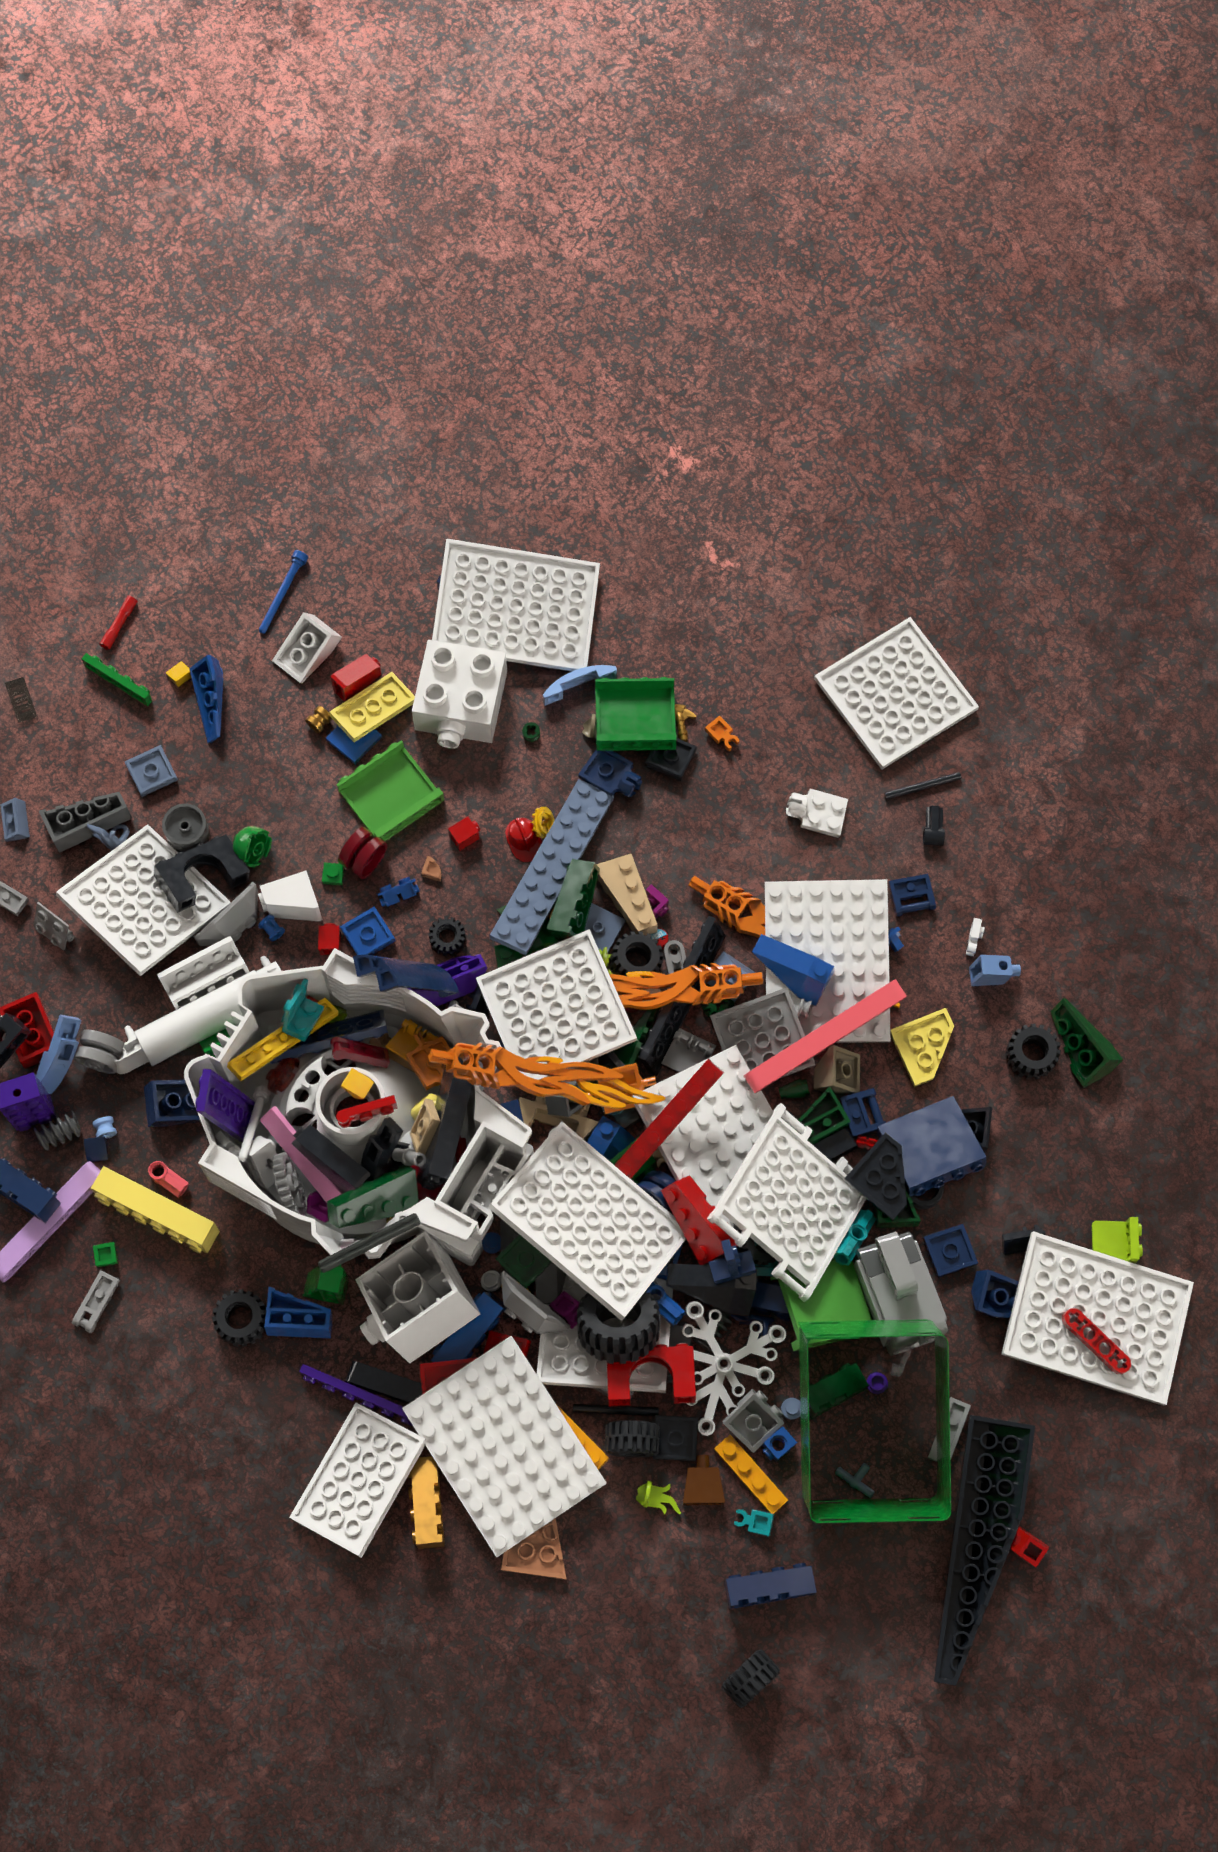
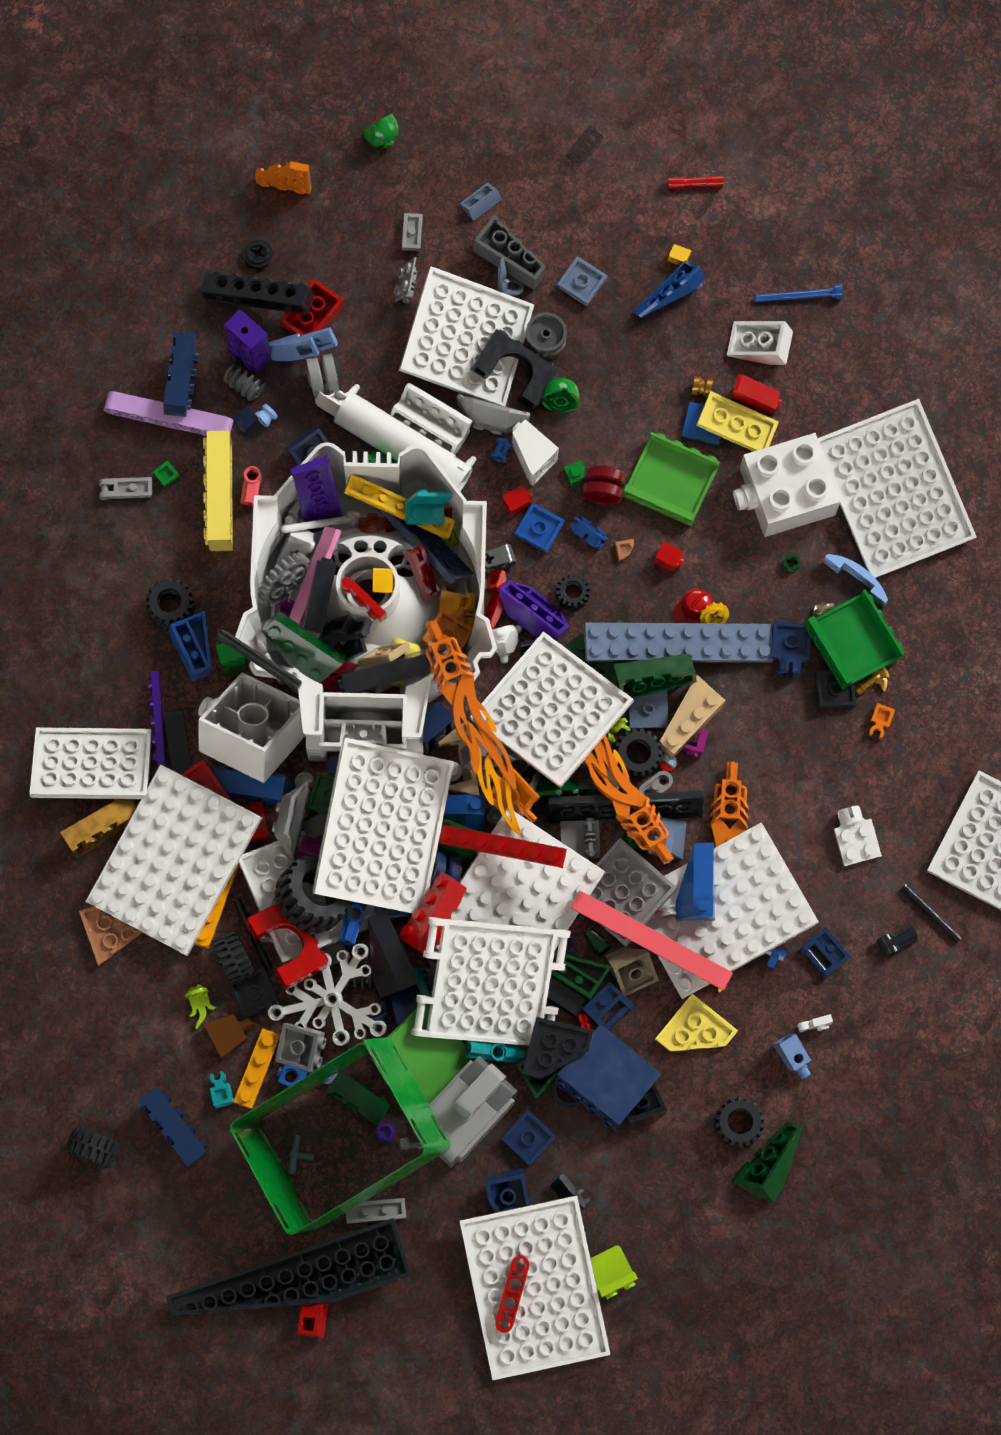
camera: 60 degrees right, 5 degrees up
green plate [82,653,152,707] -> none
dark blue cylinder [353,955,459,998] -> none
light grey pin [392,1148,426,1167] -> none
dark blue bracket [709,1239,757,1284] -> none

